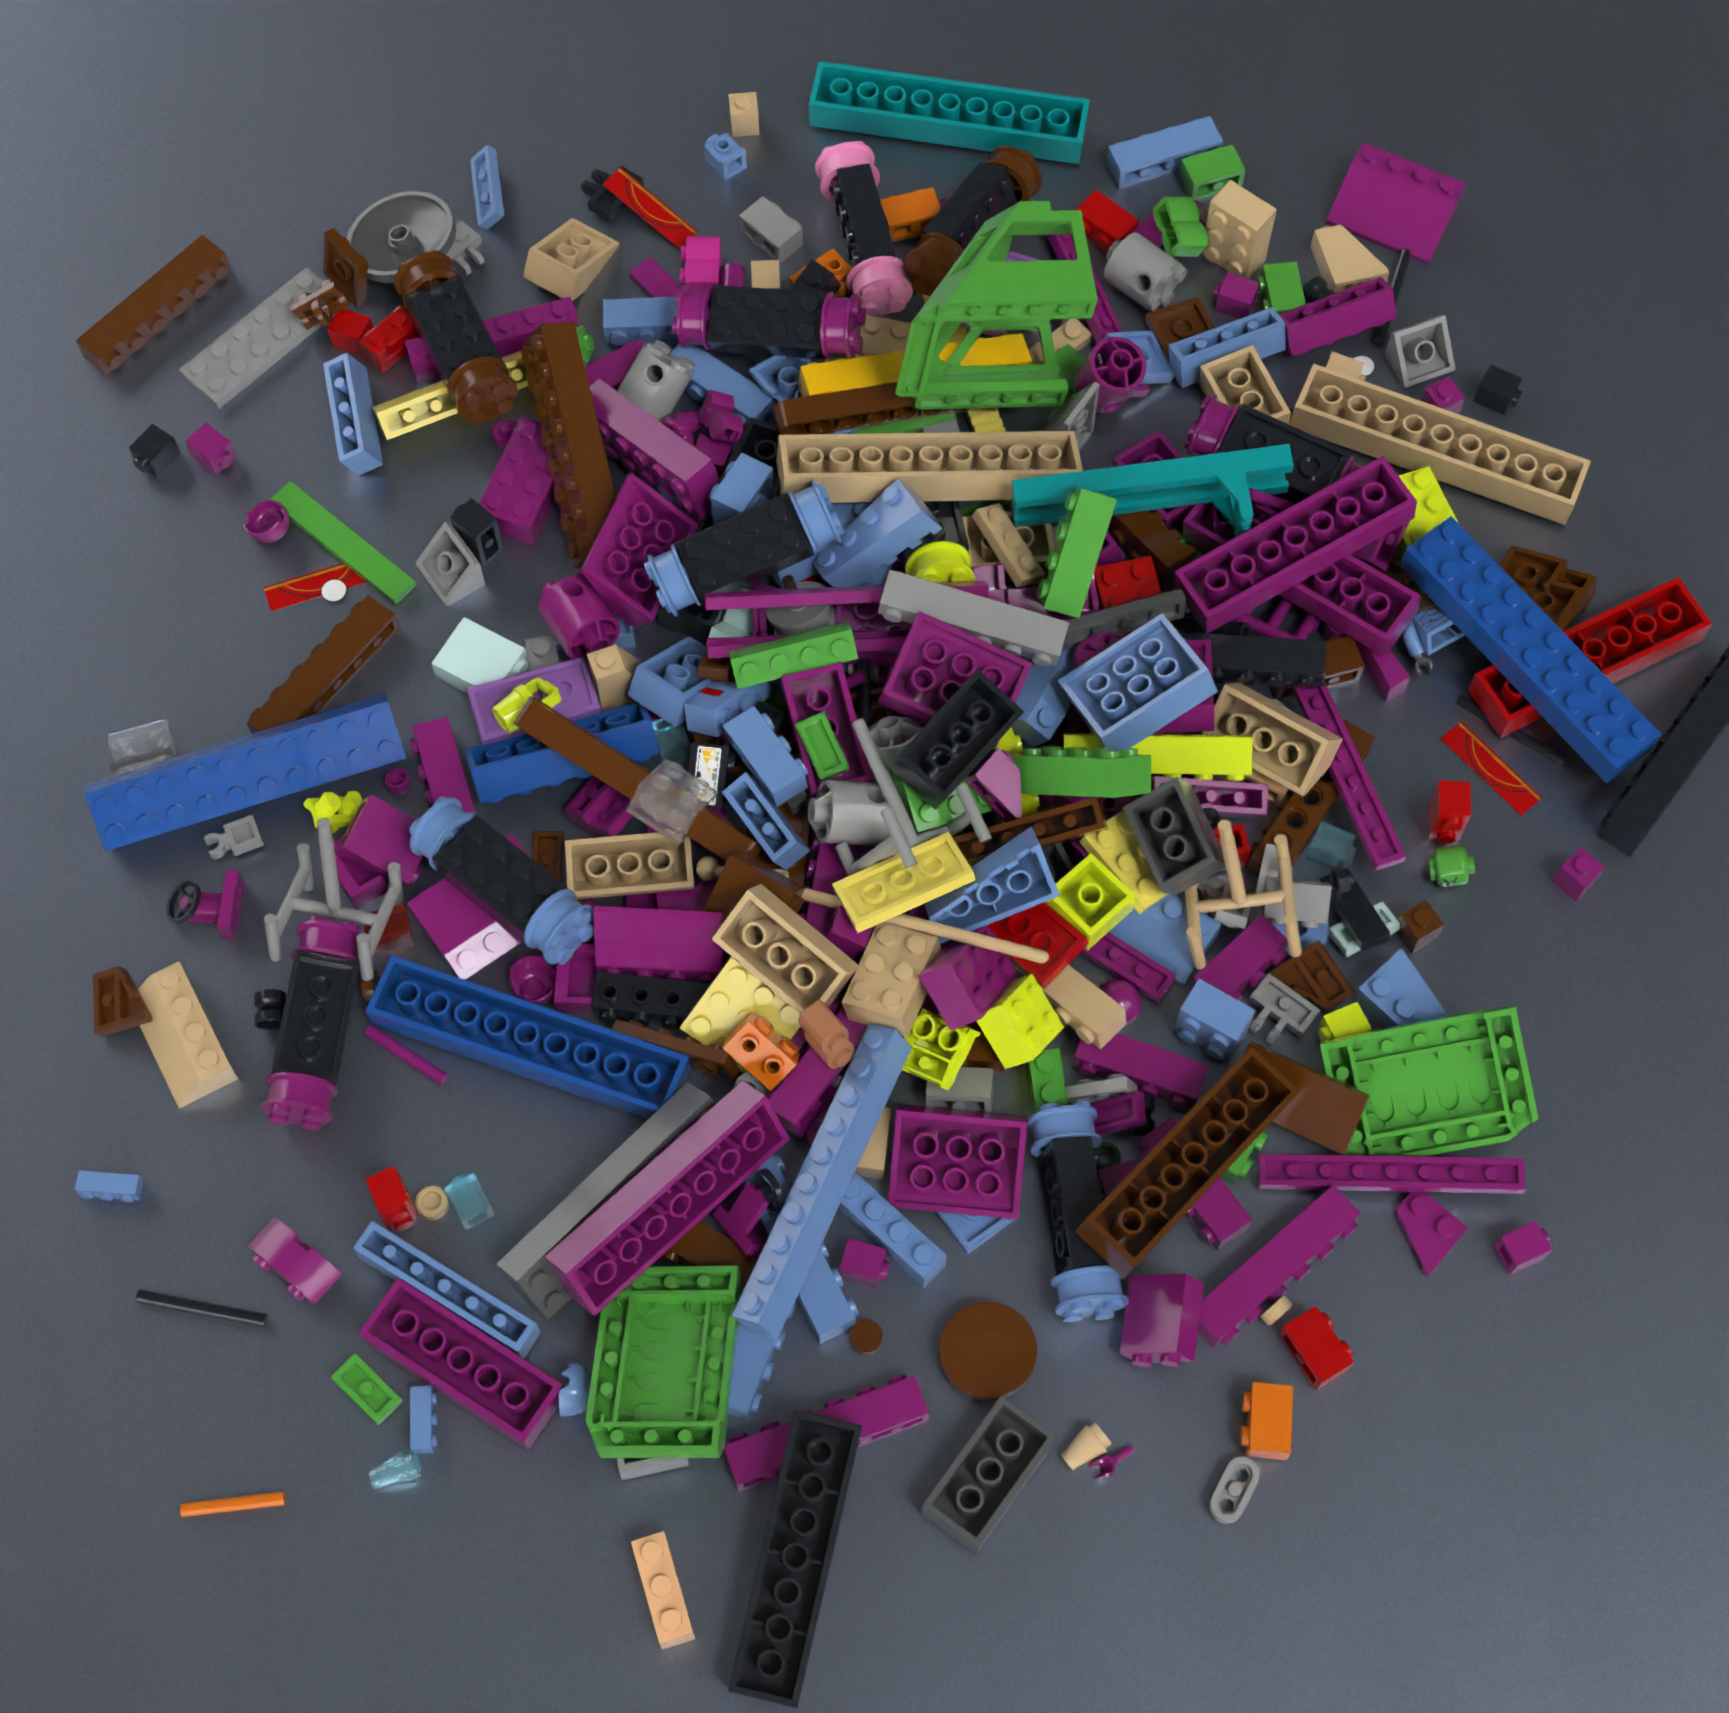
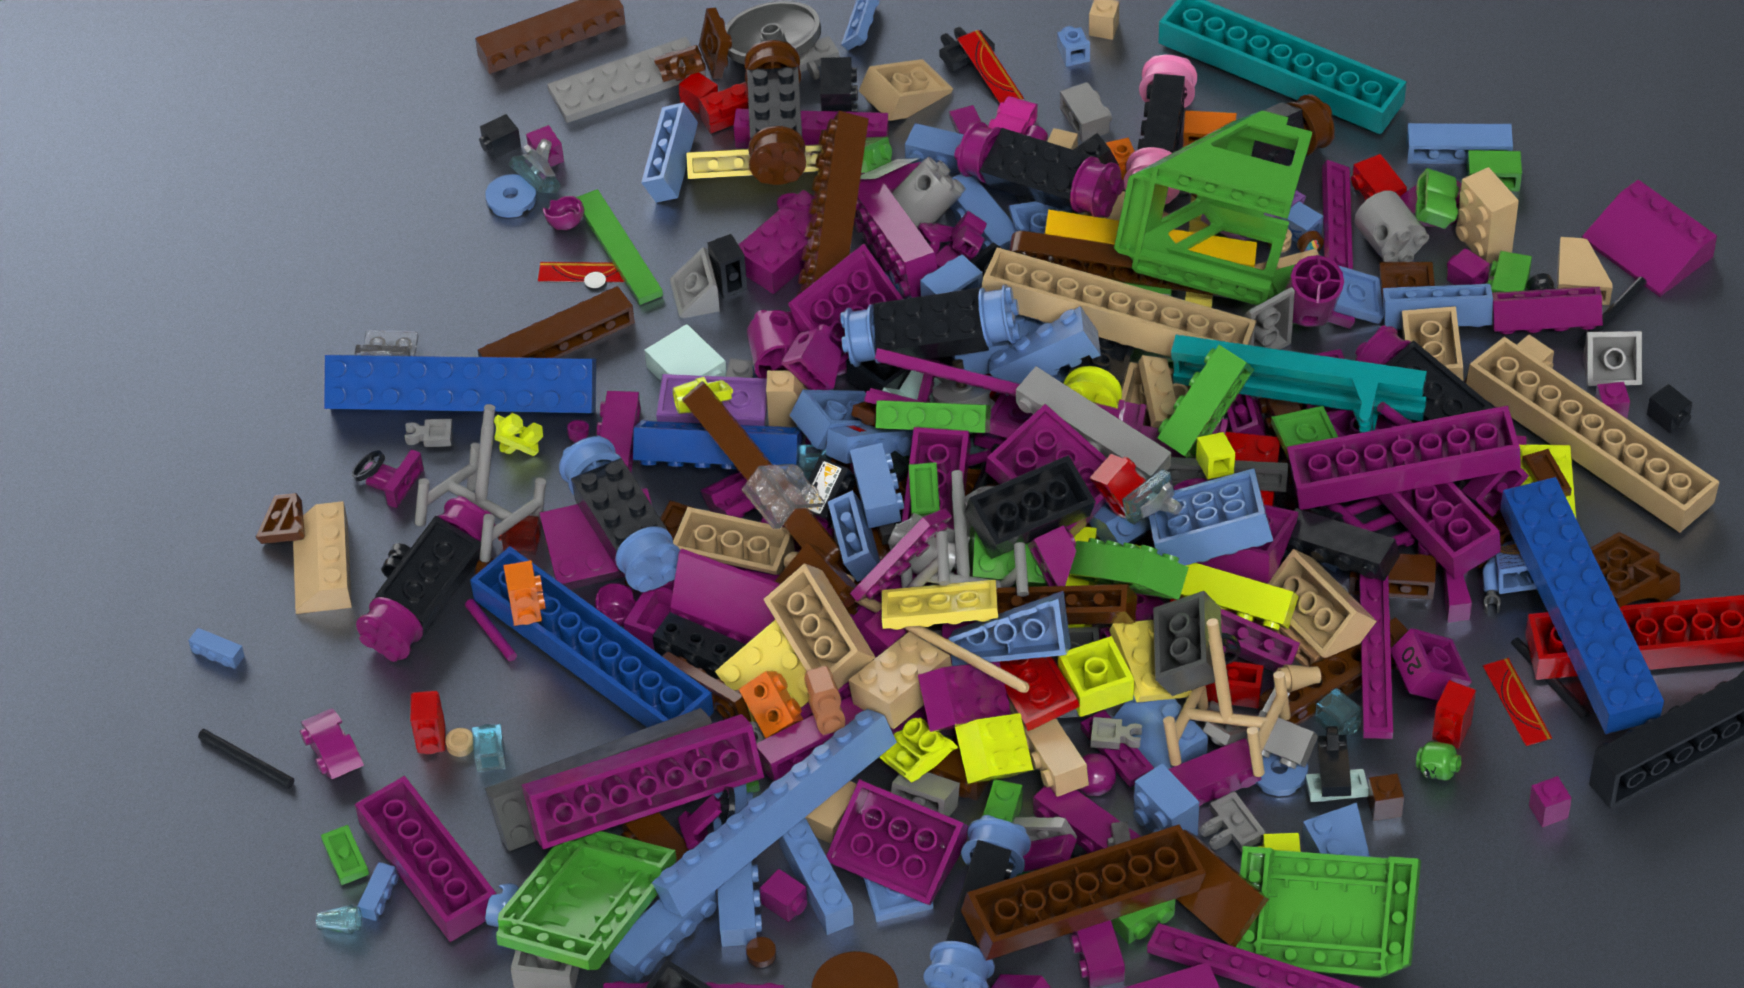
camera: 25 degrees right, 15 degrees down
orange bar [180,1491,286,1517] -> none
magenta panel [334,837,388,910] -> none
magenta brick [335,794,427,888] -> none
medium blue brick [353,1221,541,1359] -> none
reddish brown wing [1269,940,1355,1011] -> none
white sticker [1354,356,1374,375] -> none
none -> medium blue tile [485,174,537,218]
none -> orange brick [503,560,546,626]
none -> piece [509,139,561,193]
none -> magenta torso [782,325,841,390]
none -> black brick [820,57,858,112]
none -> magenta plate [850,508,953,602]
none -> white sticker [860,158,919,179]
none -> red brick [1090,454,1152,522]
none -> light grey plate [1091,717,1142,750]
none -> flat silver piece [1108,822,1131,847]
none -> piece [1122,469,1182,525]
none -> neon yellow brick [1196,432,1235,479]
none -> bright green tile [1271,406,1338,459]
none -> tan cone [1276,664,1321,693]
none -> magenta brick [1391,628,1472,701]
none -> reddish brown tile [1522,449,1572,497]

